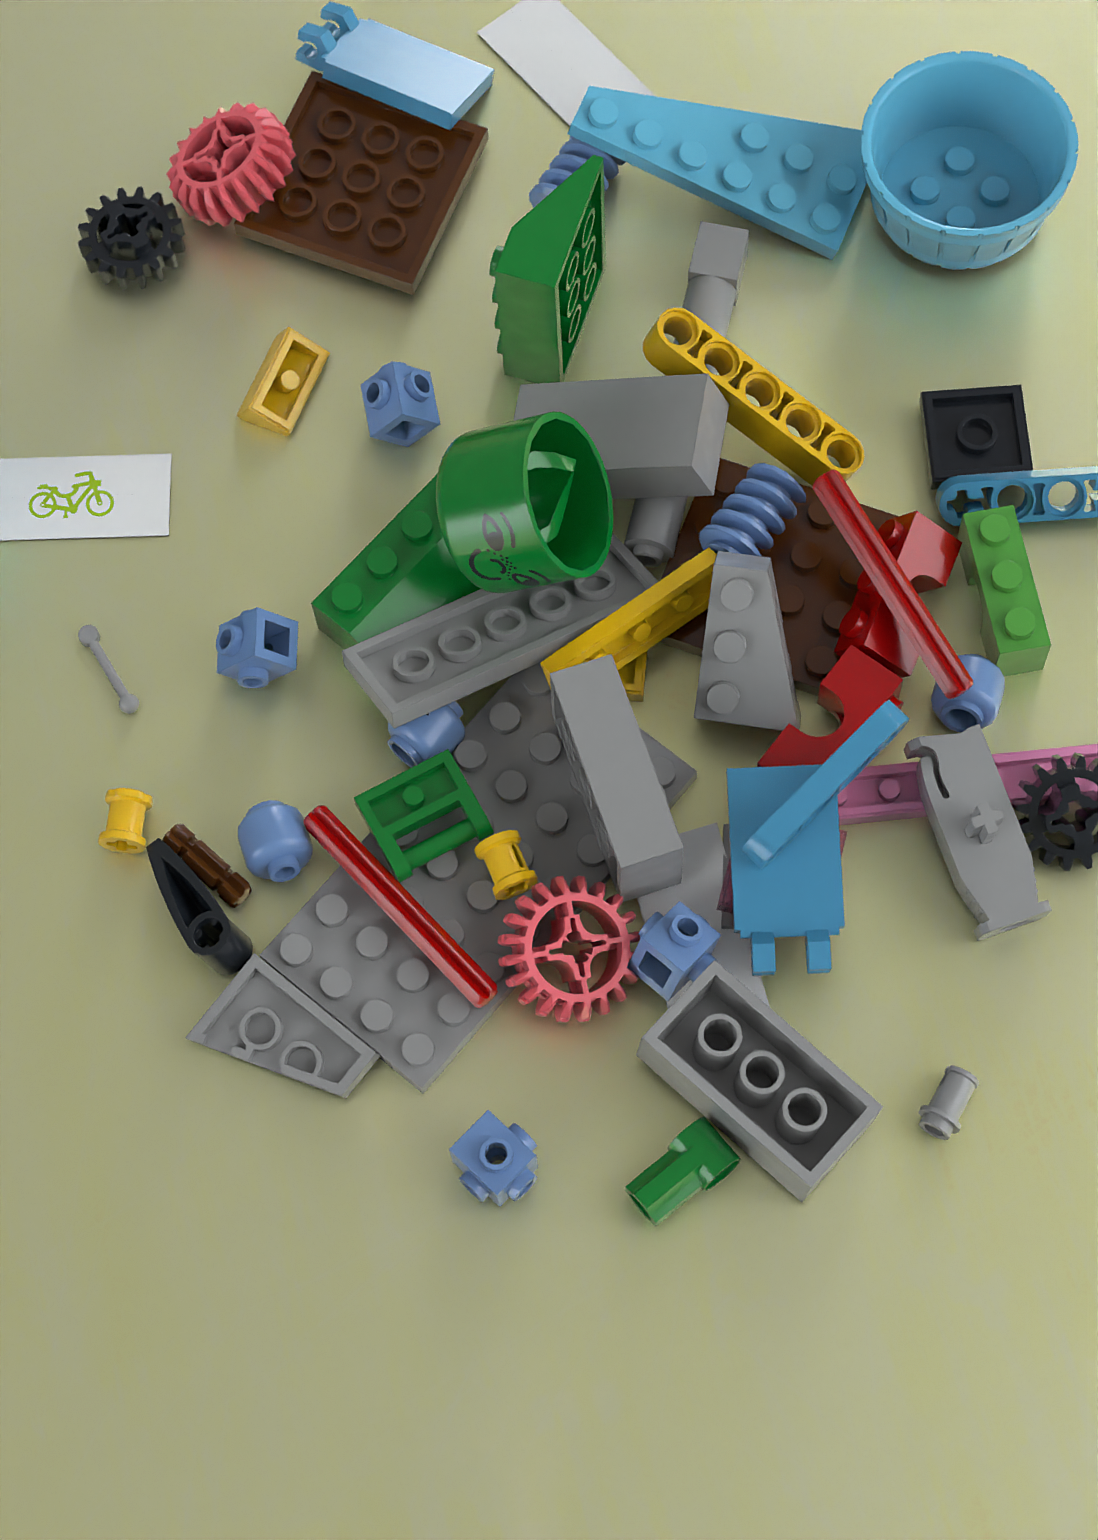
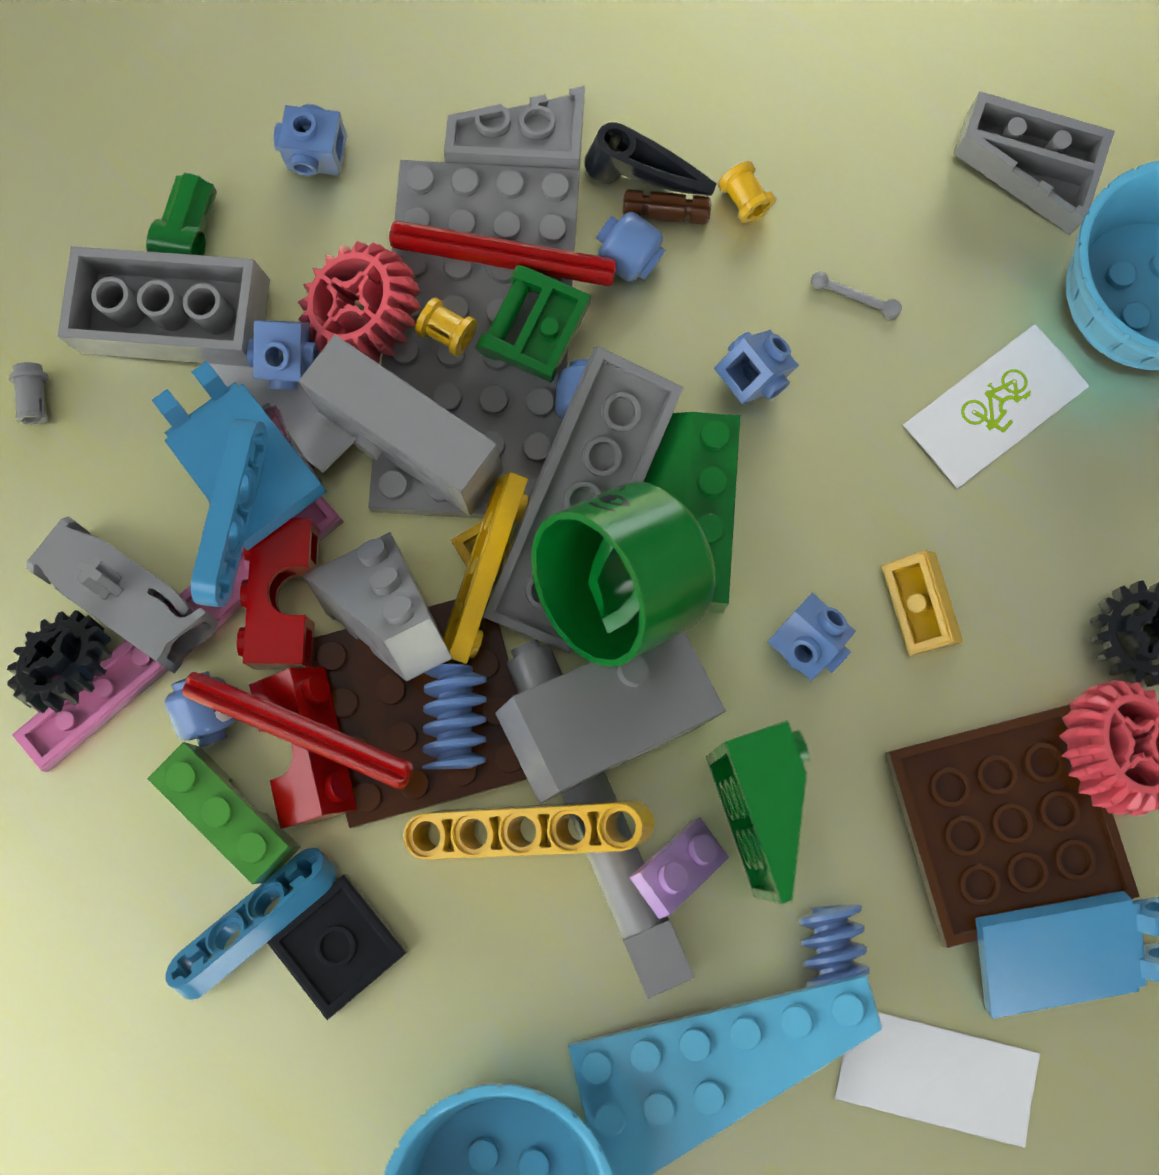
camera: 140 degrees right, 10 degrees up
none -> lavender plate [629,817,729,919]

